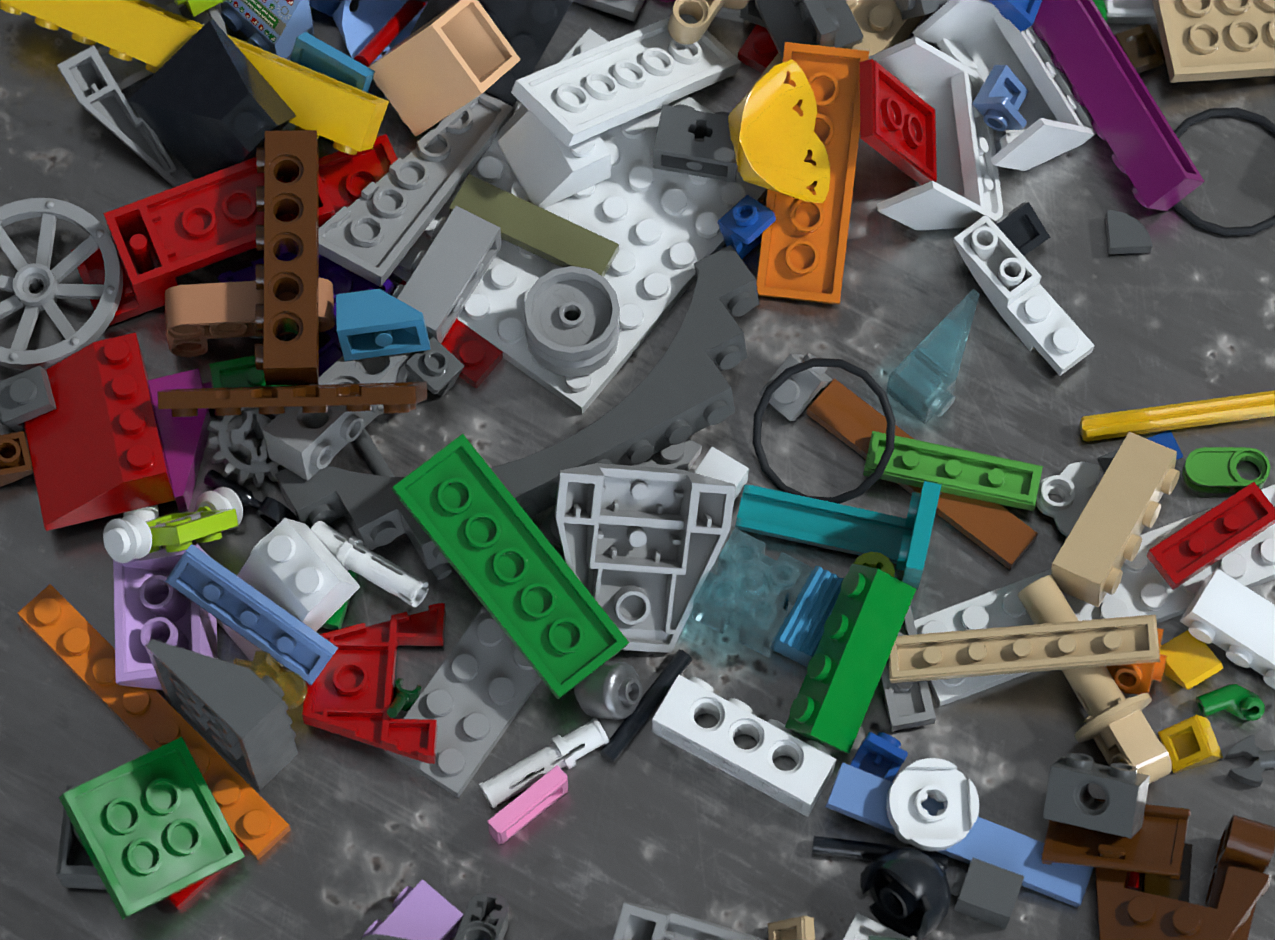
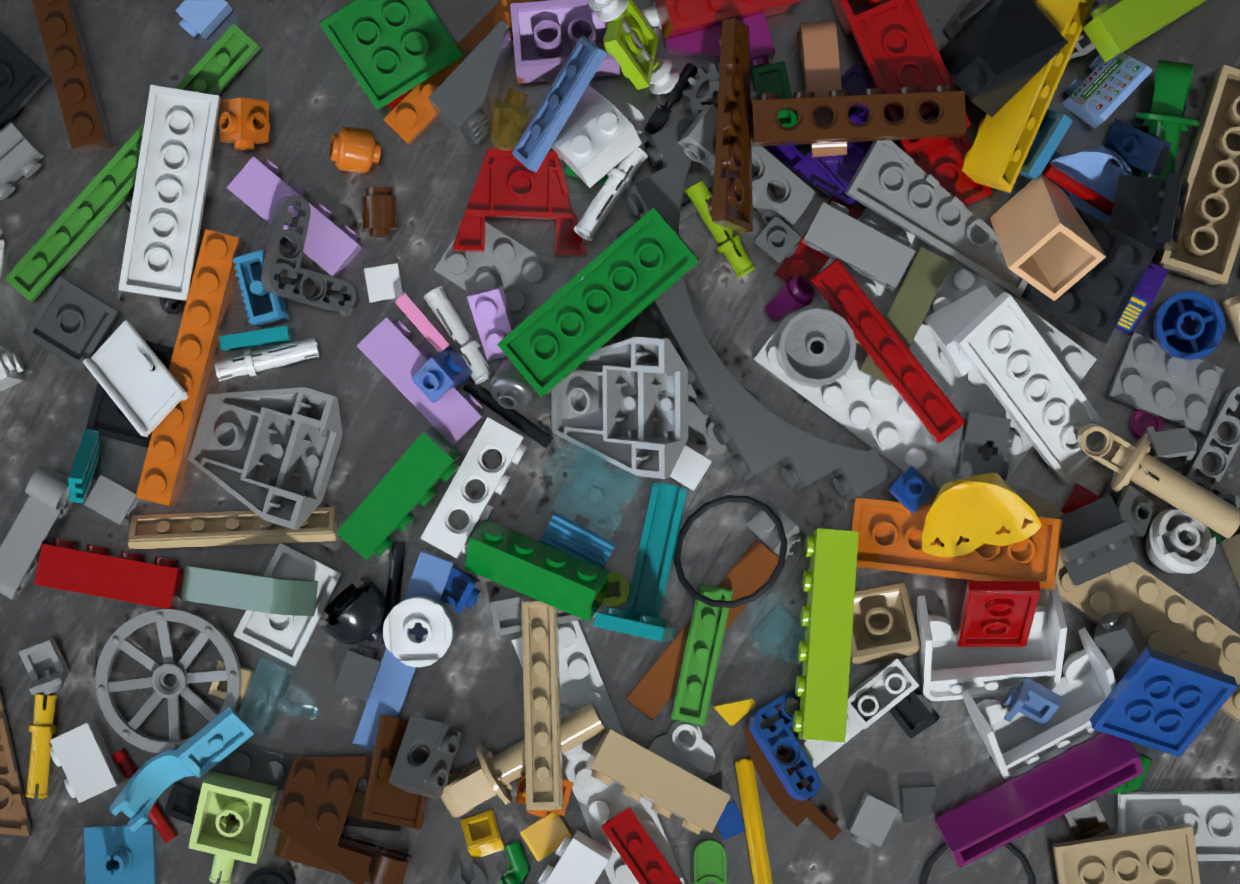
camera: 95 degrees right, 20 degrees up
dark azure slope [336,289,430,361] -> none
dark green hand [387,678,421,718] -> none
none -> orange head [329,126,381,173]
none -> green brick [336,427,462,560]
none -> lavender brick [357,317,484,446]
none -> reddish brown brick [362,187,397,237]
none -> white tile [364,263,404,303]
none -> blue bracket [412,347,473,403]
none -> lavender plate [467,286,515,361]
none -> lime pin [684,179,756,278]
none -> yellow slope [713,696,756,726]
none -> reddish brown slope [743,723,841,841]
none -> blue beam [749,688,821,801]
none -> magenta cone [765,275,815,321]
none -> lime brick [793,528,859,742]
none -> red tile [810,259,966,444]
none -> light grey brick [847,791,899,848]
none -> tan slope [851,582,921,665]

